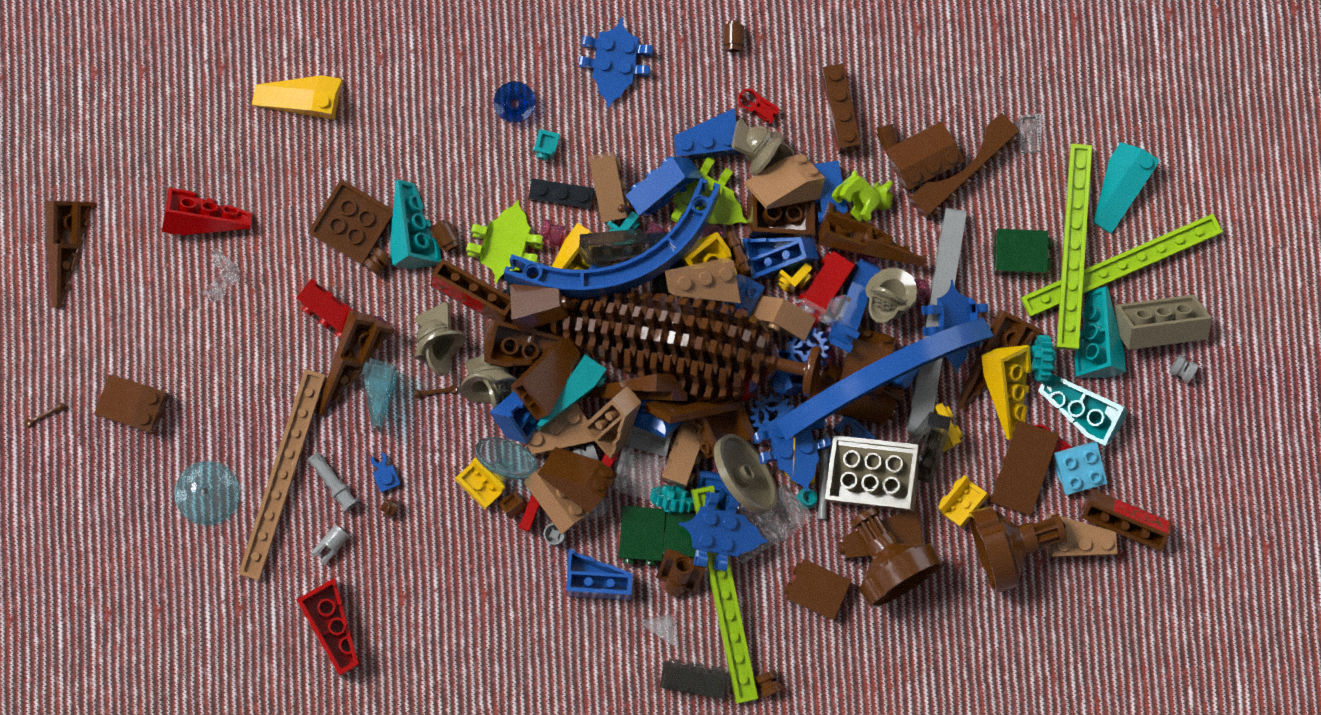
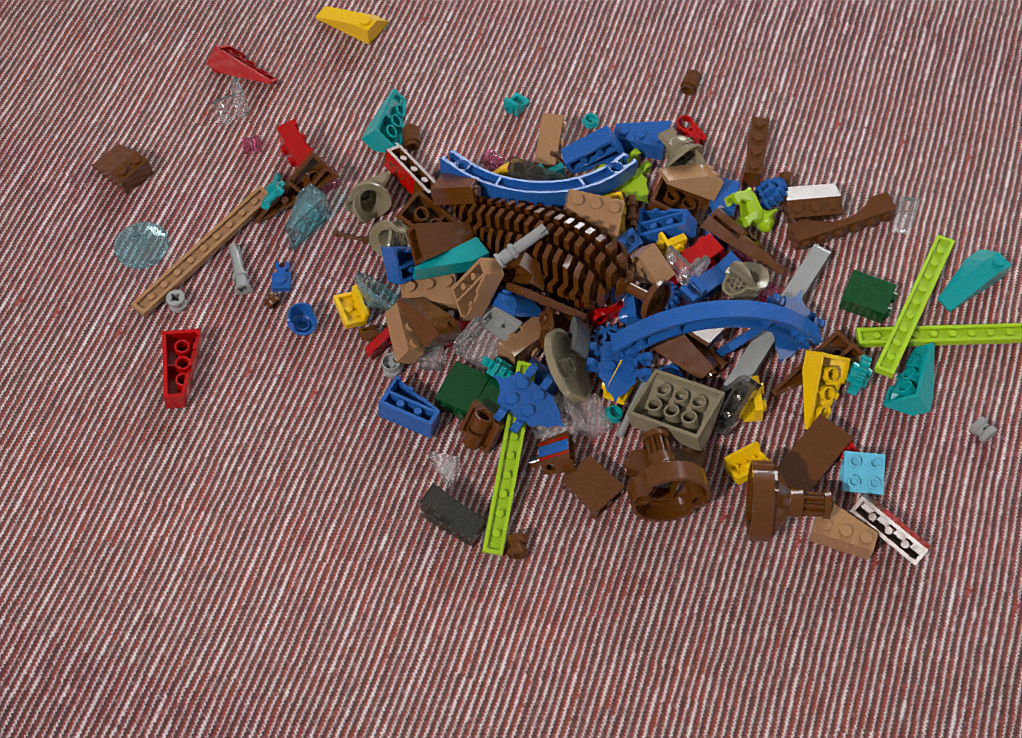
camera: 25 degrees right, 20 degrees down
reddish brown hinge [24,402,65,427] -> none
reddish brown wedge [45,200,95,308] -> none
reddish brown plate [308,179,393,266] -> none
light grey hinge [310,524,350,566] -> none
reddish brown wheel [363,247,392,277] -> none
lime animal [466,200,544,283] -> none
clear blue dish [493,81,536,123] -> none
black plate [528,178,594,210] -> none
blue animal [578,17,653,108] -> none
teal wedge [1038,373,1129,446] -> none
dark tan slope [1115,295,1212,350] -> none
none -> light grey wheel [166,290,188,313]
none -> clear pink wheel [242,134,263,154]
none -> teal piece [260,173,285,210]
none -> blue hair [287,302,317,336]
none -> light grey pin [493,223,549,269]
none -> reddish brown torso [529,430,576,475]
none -> dark grey slope [568,317,590,359]
none -> teal plate [582,113,599,129]
none -> blue gear [753,177,789,210]

